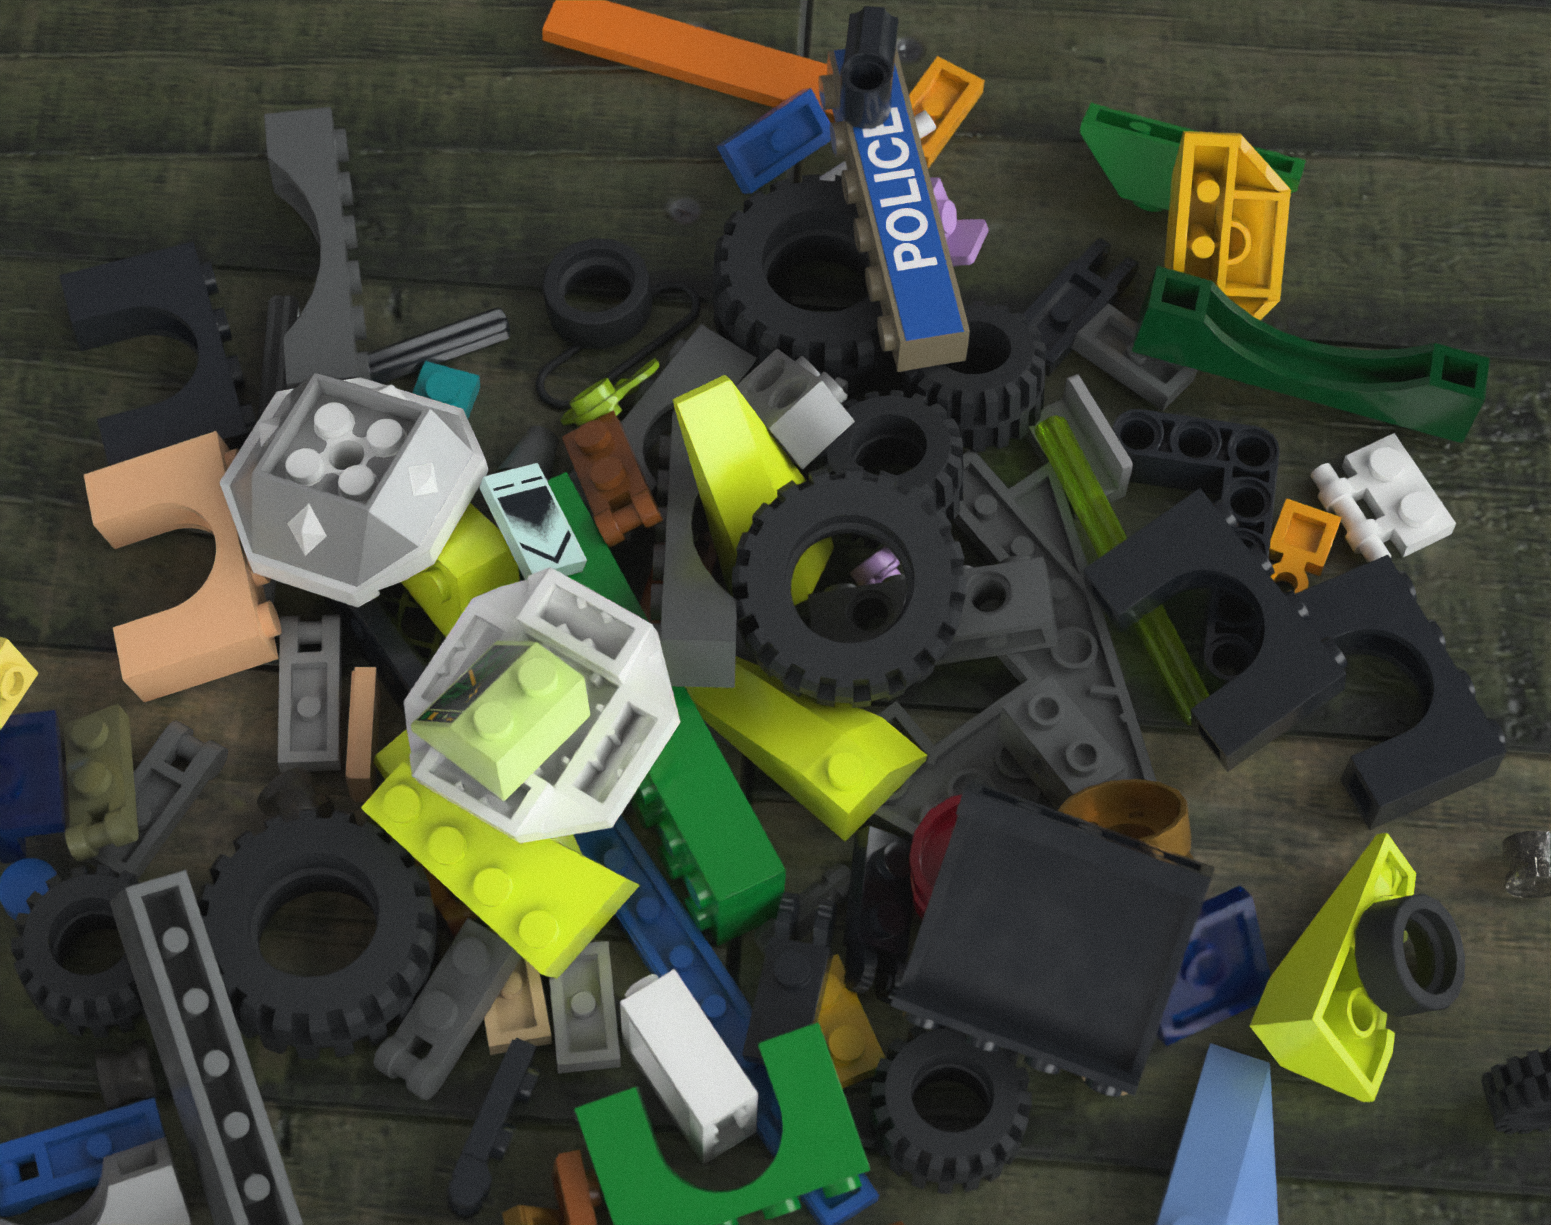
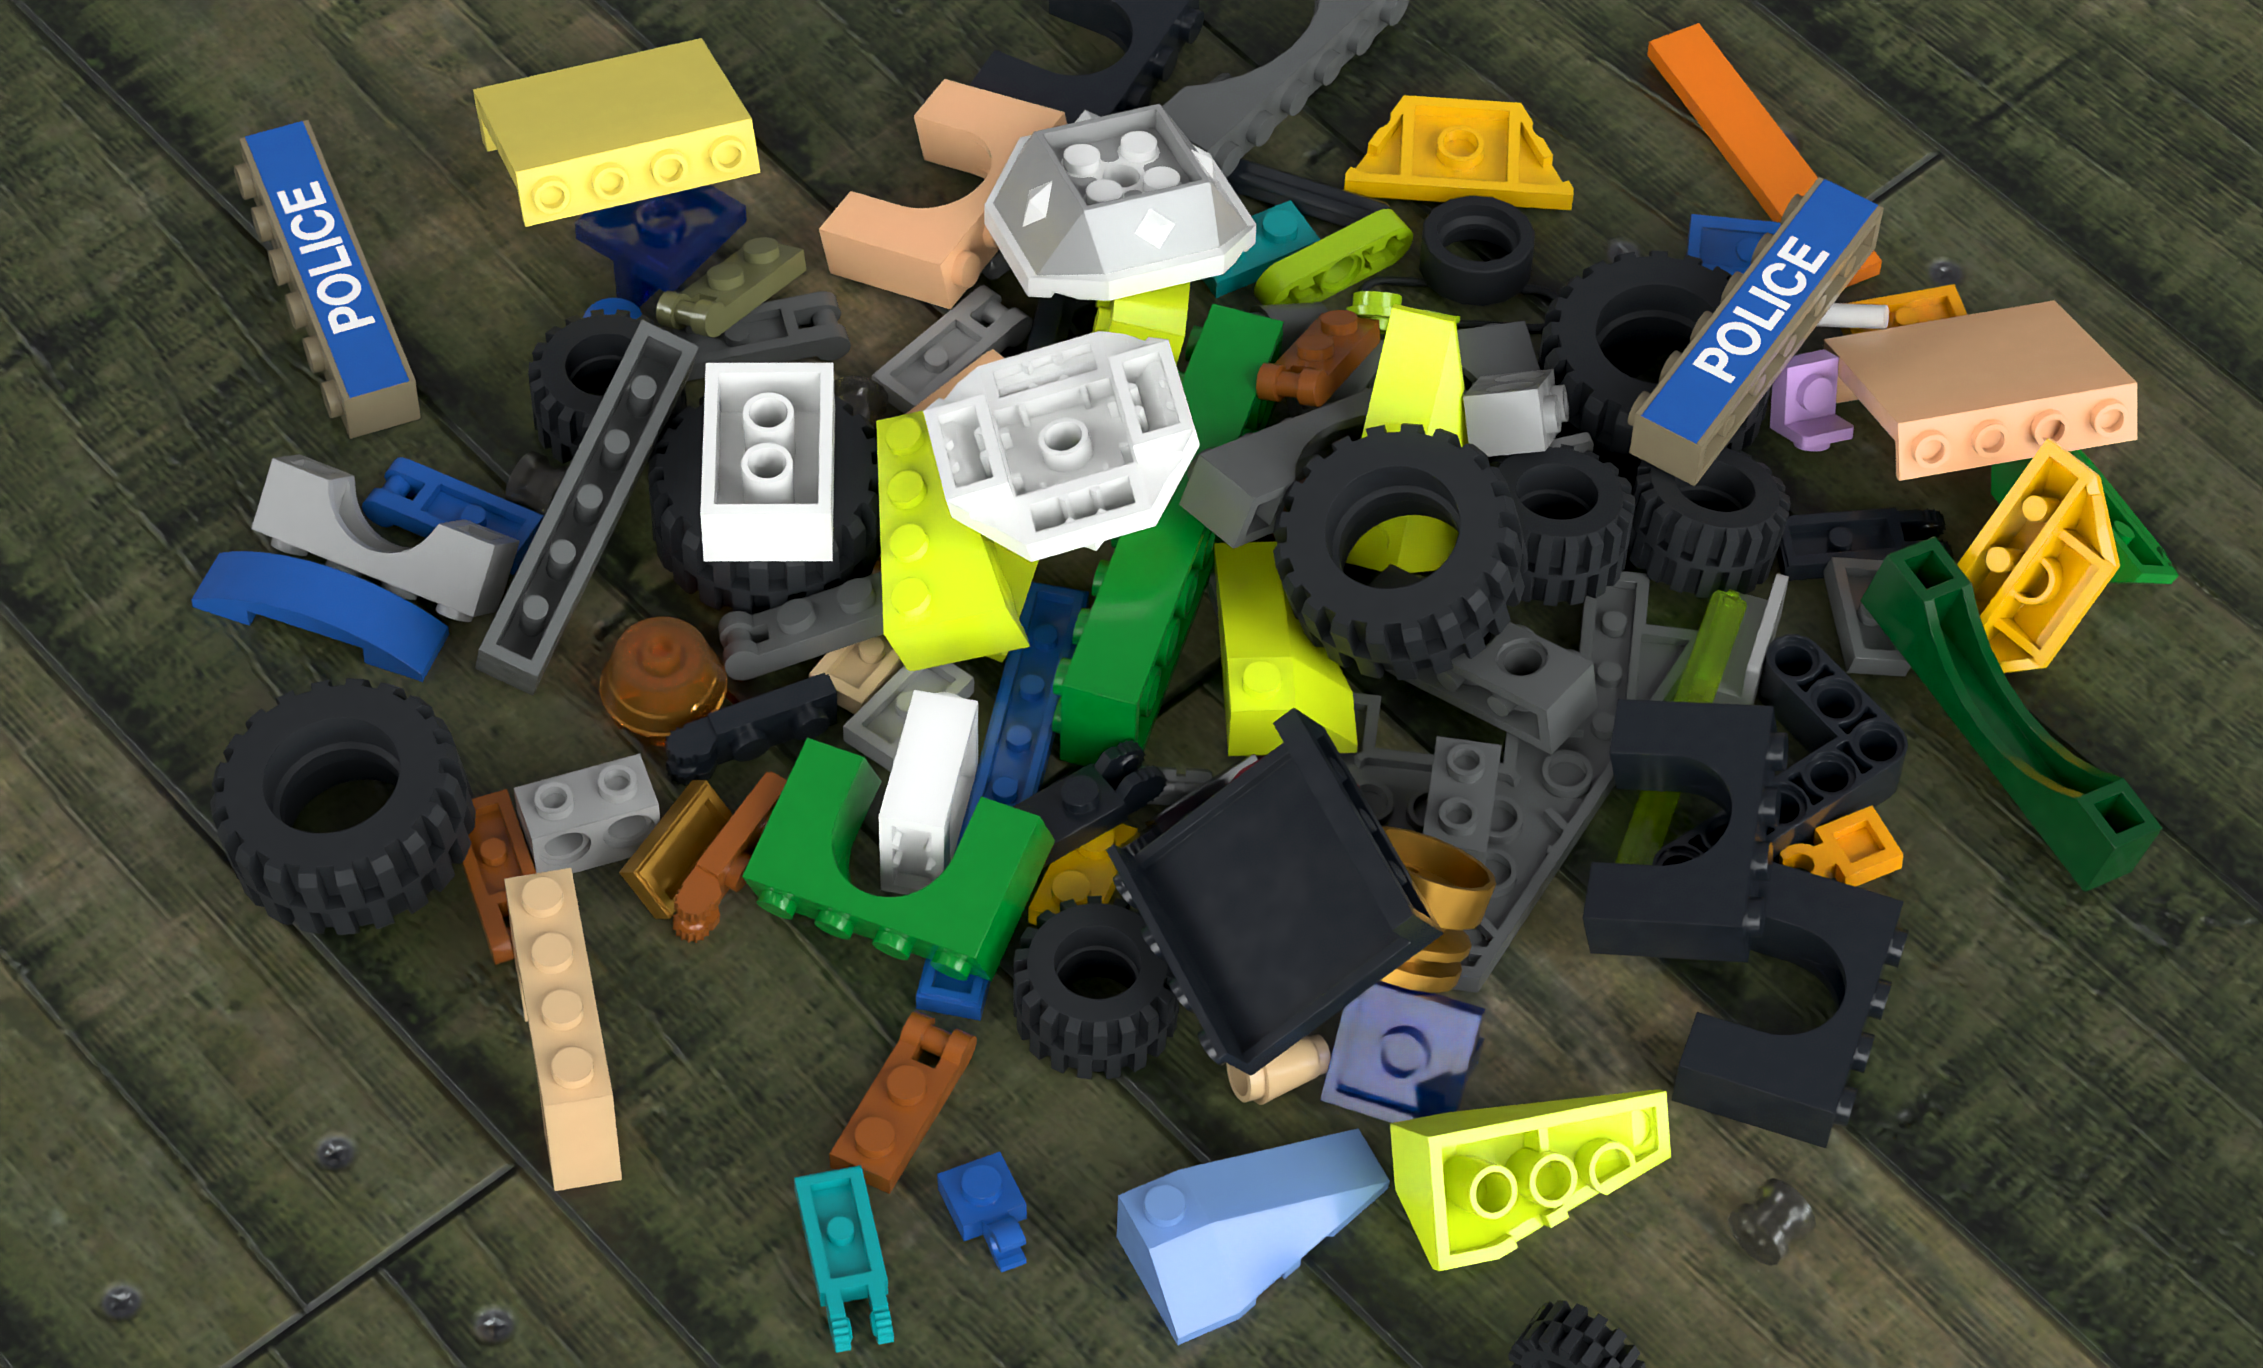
camera: 45 degrees right, 10 degrees down
yellowish green slope [410,641,590,801] -> none
light aqua tile [479,463,587,580] -> none
black piece [840,6,899,129] -> none
white plate [1310,433,1456,563] -> none
black tyre [1354,894,1465,1017] -> none
none -> clear orange cone [600,617,728,746]
none -> white brick [700,363,835,561]
none -> lime beam [1254,209,1413,305]
none -> yellow wing [1344,95,1574,210]
none -> light nougat panel [1824,300,2137,481]

